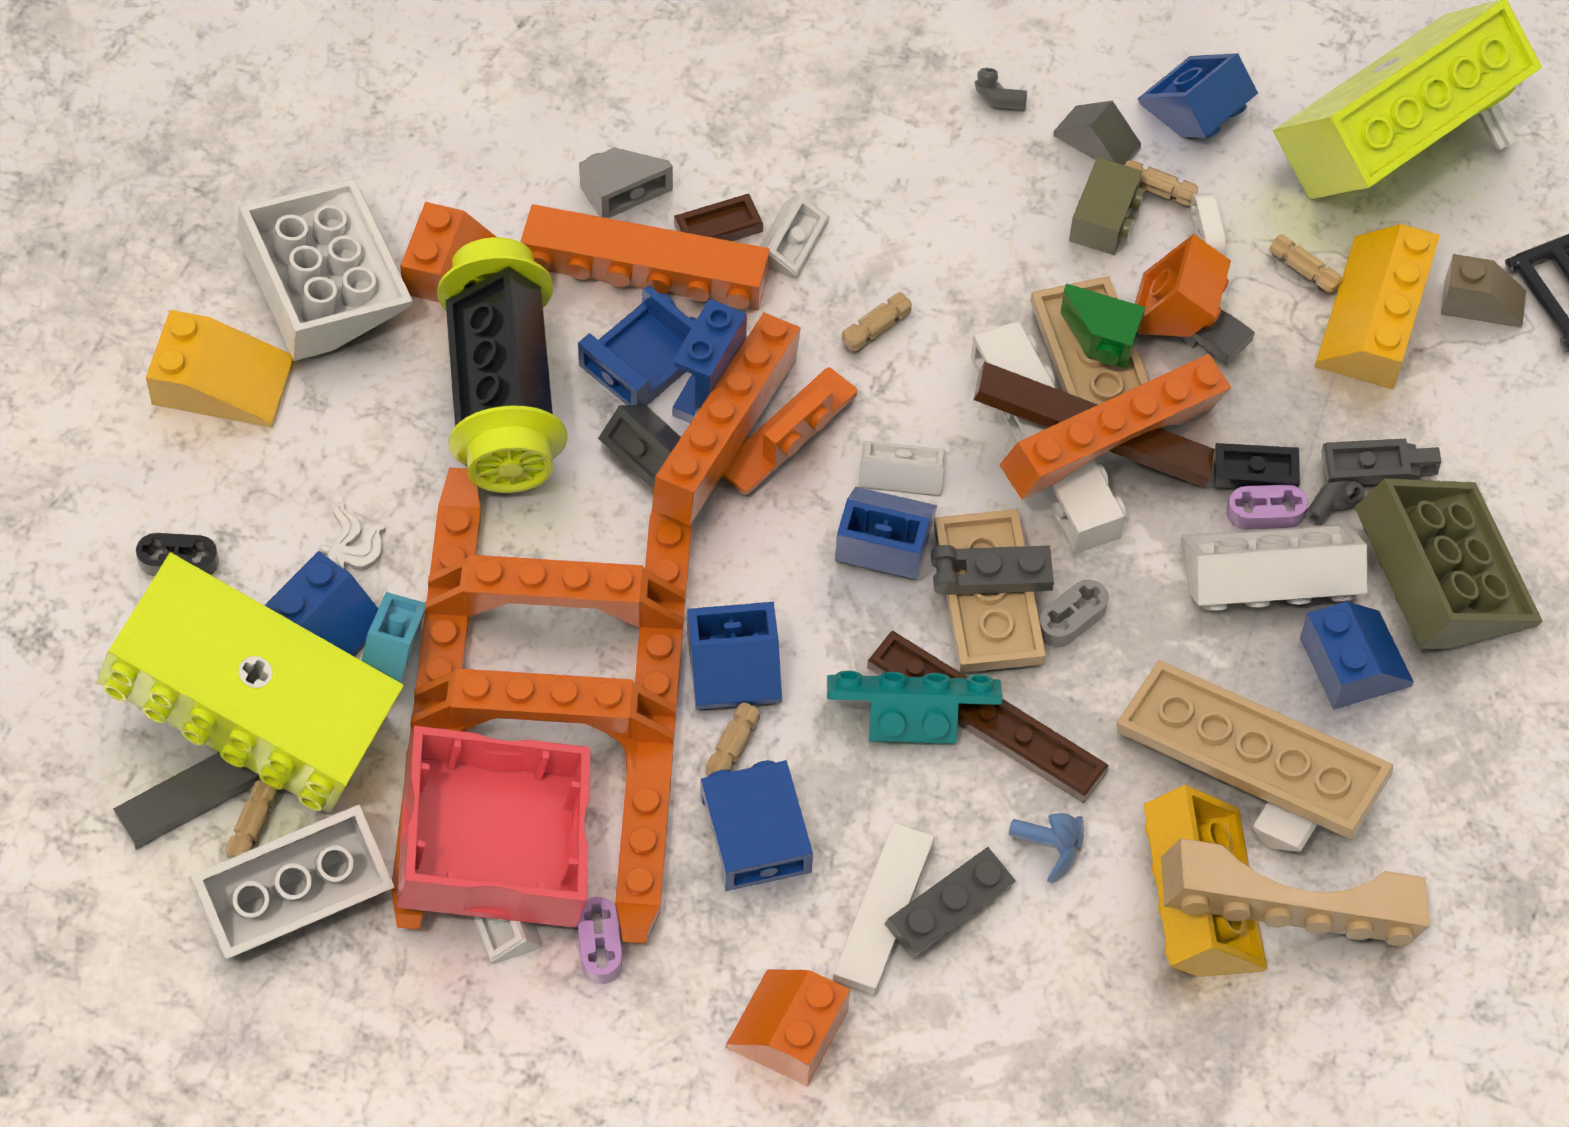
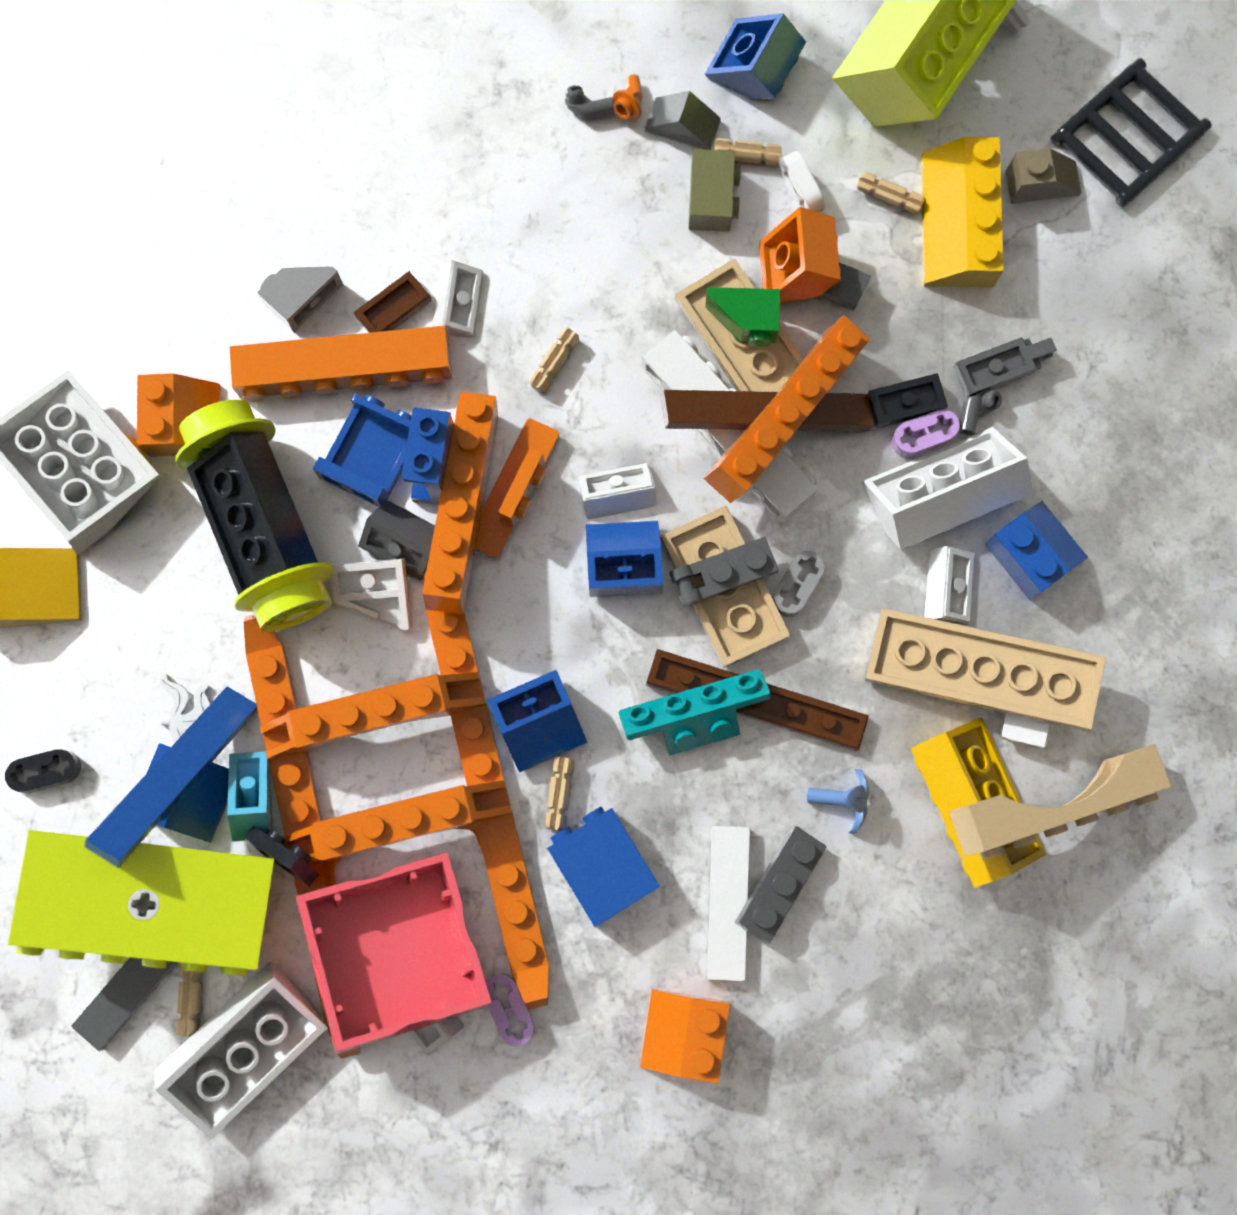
camera: 15 degrees left, 20 degrees up
olive slope [1355,478,1543,649] -> none
none -> blue tile [85,686,257,868]
none -> black plate [244,826,319,887]
none -> white wing [331,558,412,630]
none -> orange plate [612,74,642,122]
none -> white slope [924,546,975,625]

